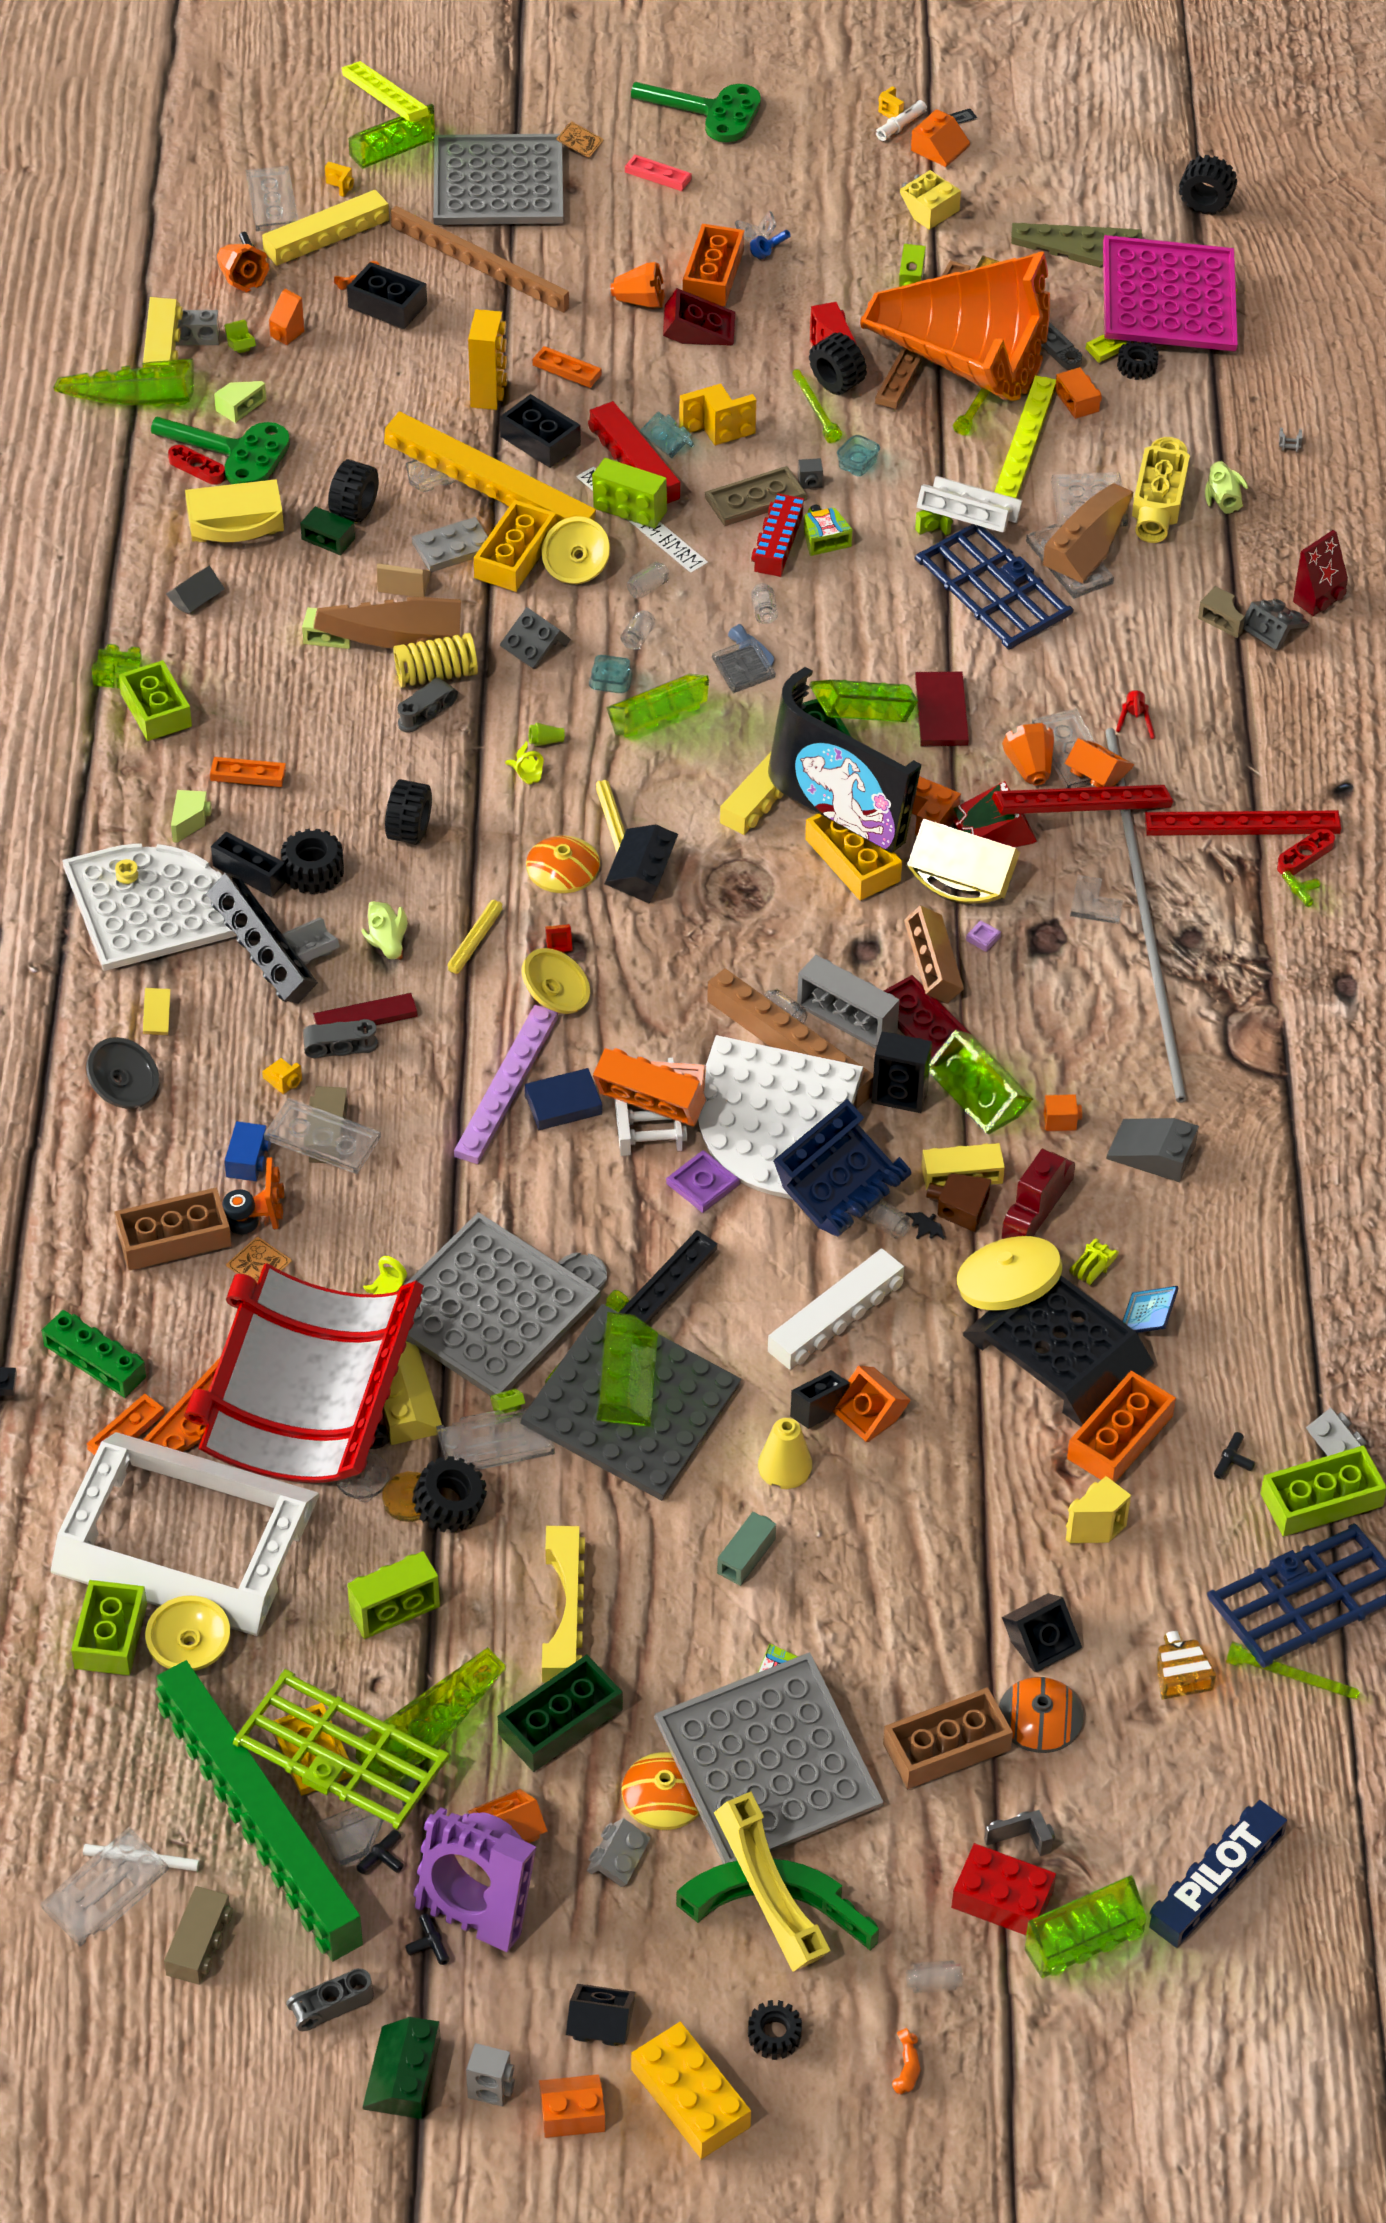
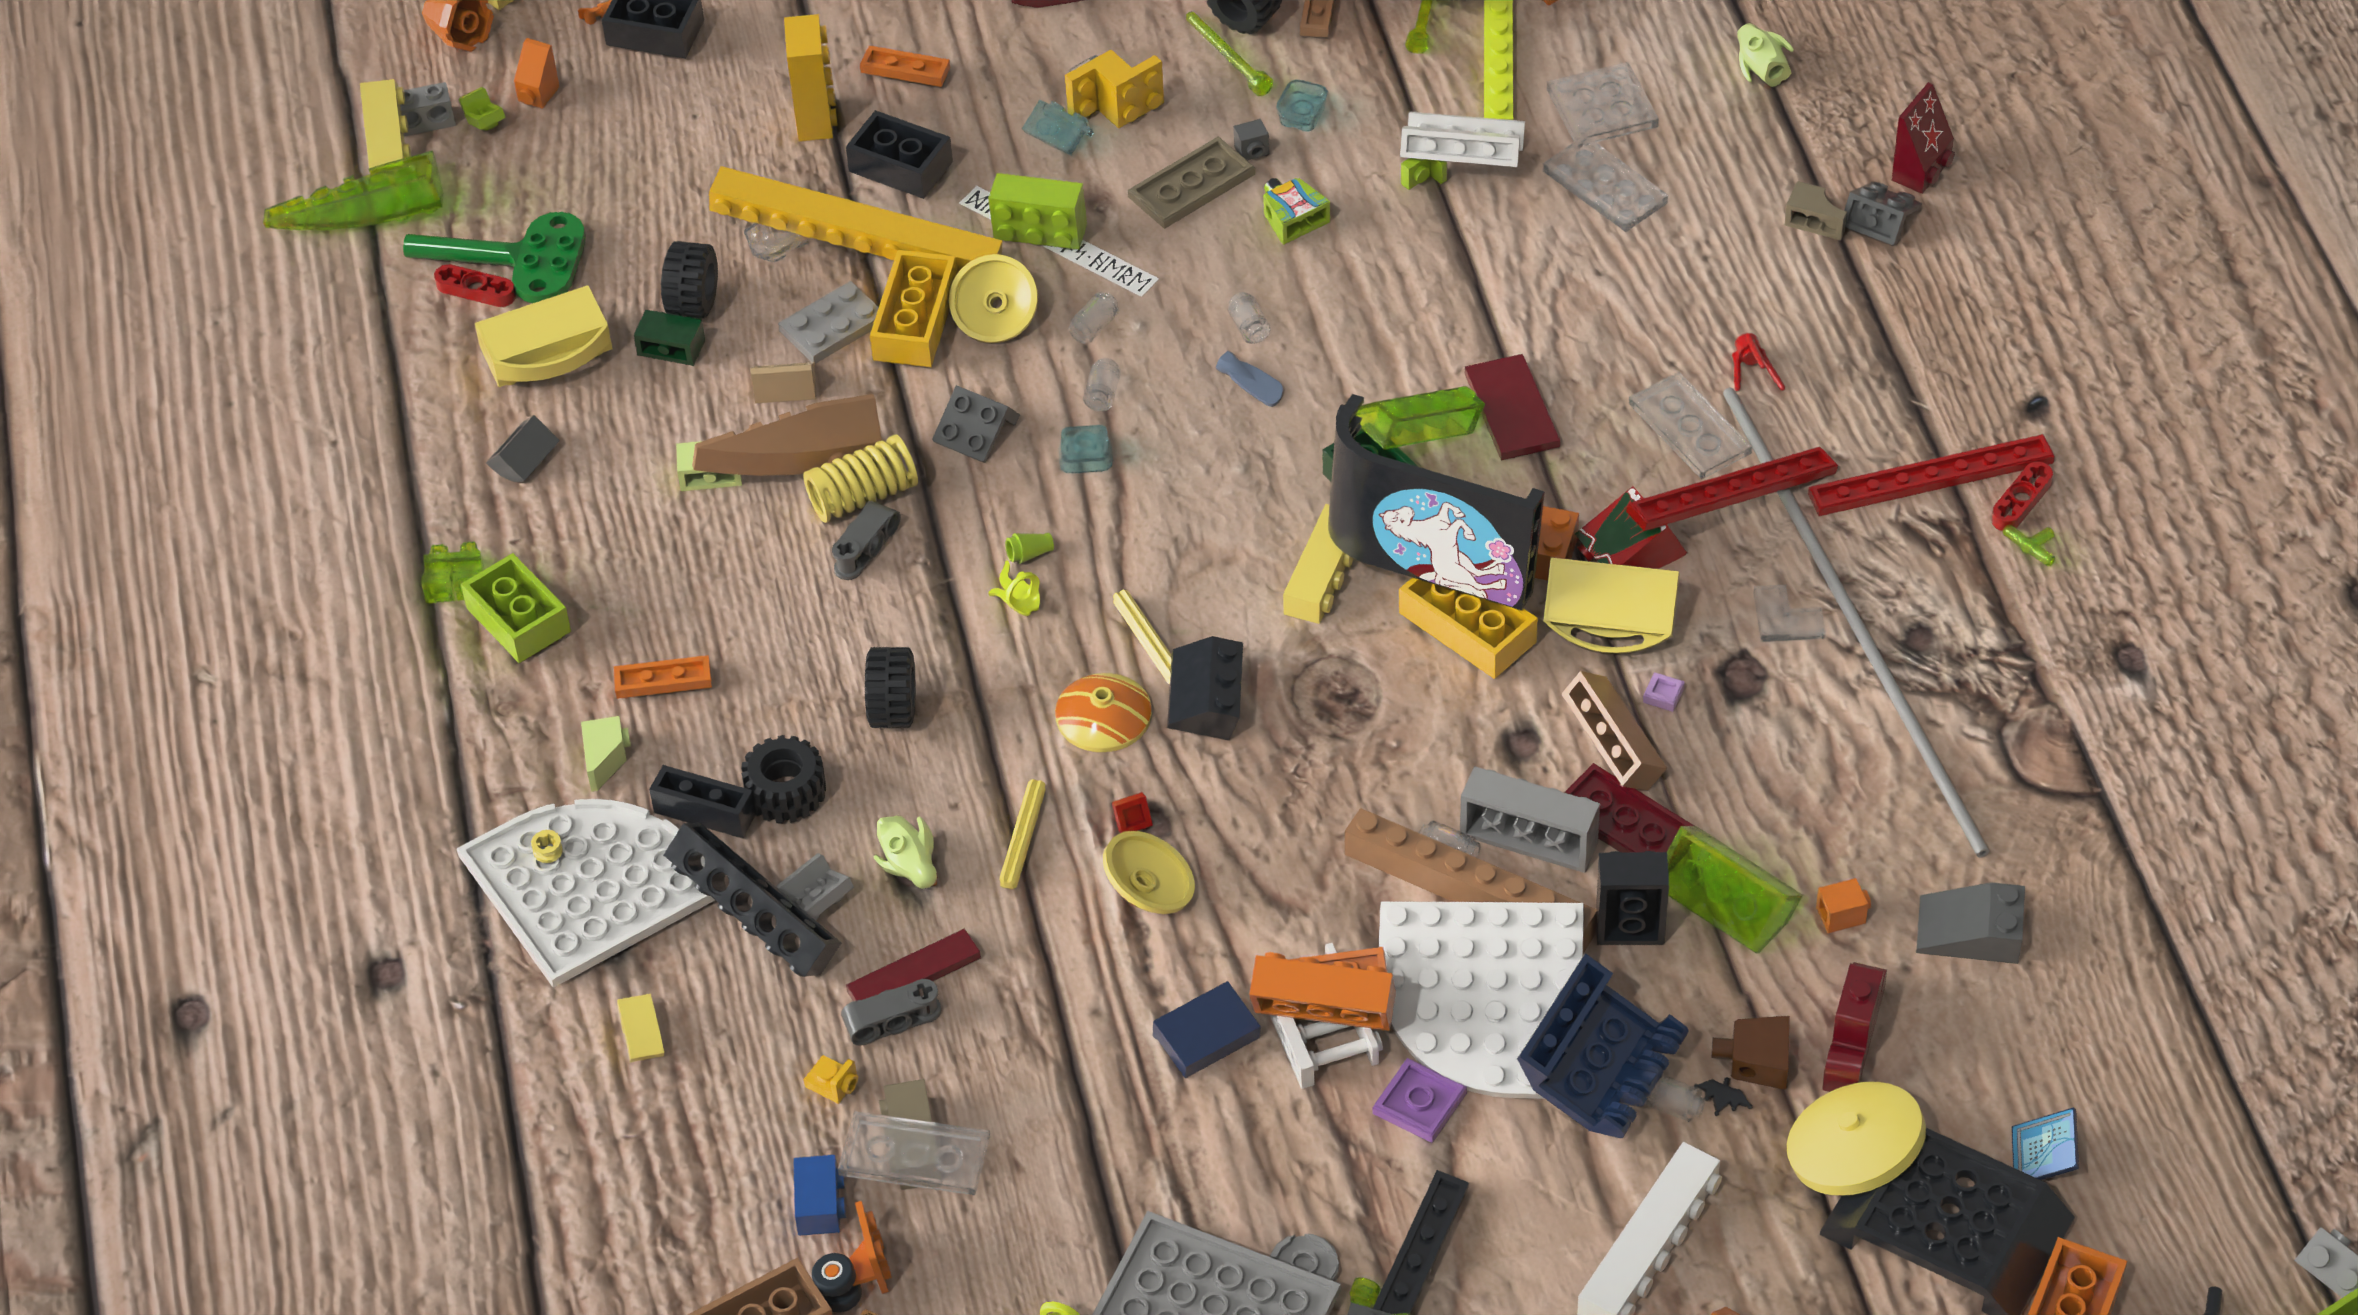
camera: 10 degrees left, 0 degrees up
dark grey dish [86,1037,159,1109] -> none
yellowish green slope [214,381,266,423] -> none
lavender plate [454,1005,558,1164] -> none
red brick [588,401,681,504] -> none
clear neon green slope [606,673,709,738] -> none
clear tile [712,638,776,694] -> none
red brick [751,493,804,577] -> none
dark blue door [914,524,1074,650] -> none
light yellow brick [921,1143,1005,1190] -> none
orange cone [1002,723,1054,785] -> none
medium nougat wedge [1043,483,1134,583] -> none
orange slope [1064,738,1134,787] -> none
neon yellow arm [1069,1238,1119,1285] -> none
light yellow brick [1132,437,1190,543] -> none

